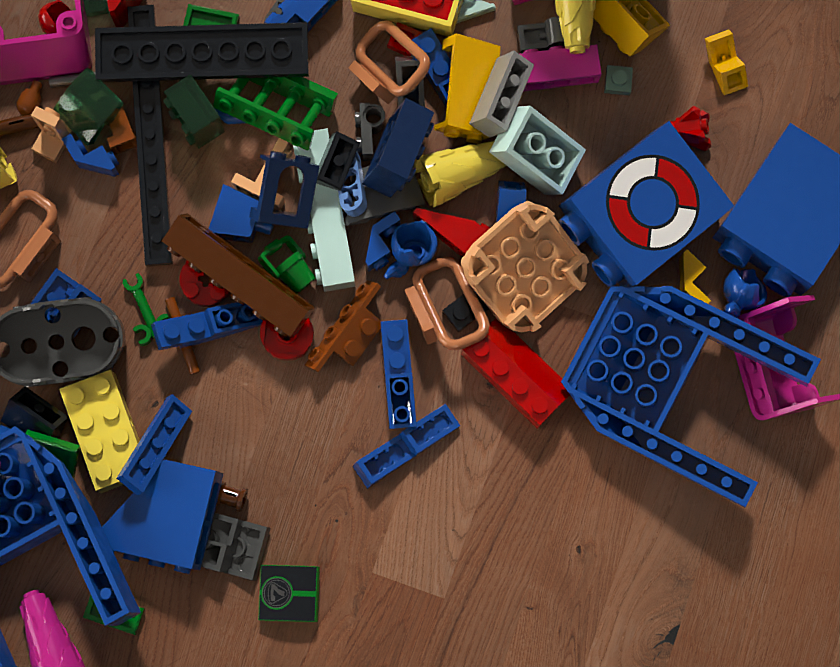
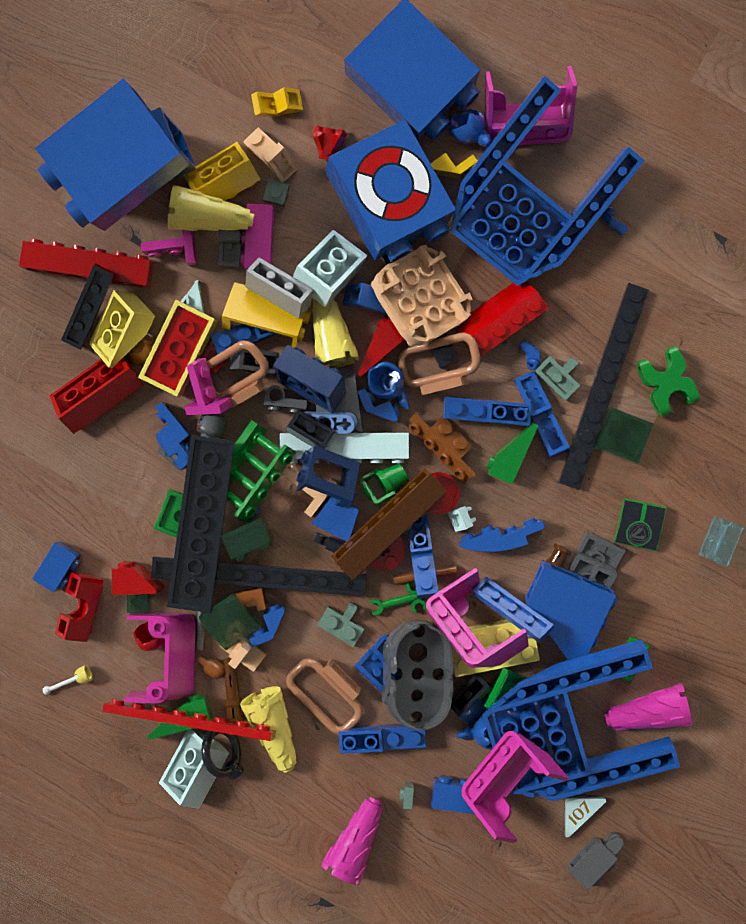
camera: 75 degrees left, 10 degrees up
none -> dark pink bracket [184,358,233,415]
none -> dark grey head [196,413,227,439]
none -> light nougat bracket [243,127,298,183]
none -> black bar [312,532,345,553]
none -> sand green plate [317,602,364,647]
none -> dark pink windscreen [426,568,529,668]
none -> light aqua tile [448,506,476,532]
none -> blue slope [458,517,545,552]
none -> green slope [486,422,538,484]
none -> blue arm [518,339,541,370]
none -> sand green plate [534,356,580,401]
none -> black plate [558,283,649,490]
none -> clear green container [593,408,654,464]
none -> blue arm [601,207,628,235]
none -> green piece [636,346,700,418]

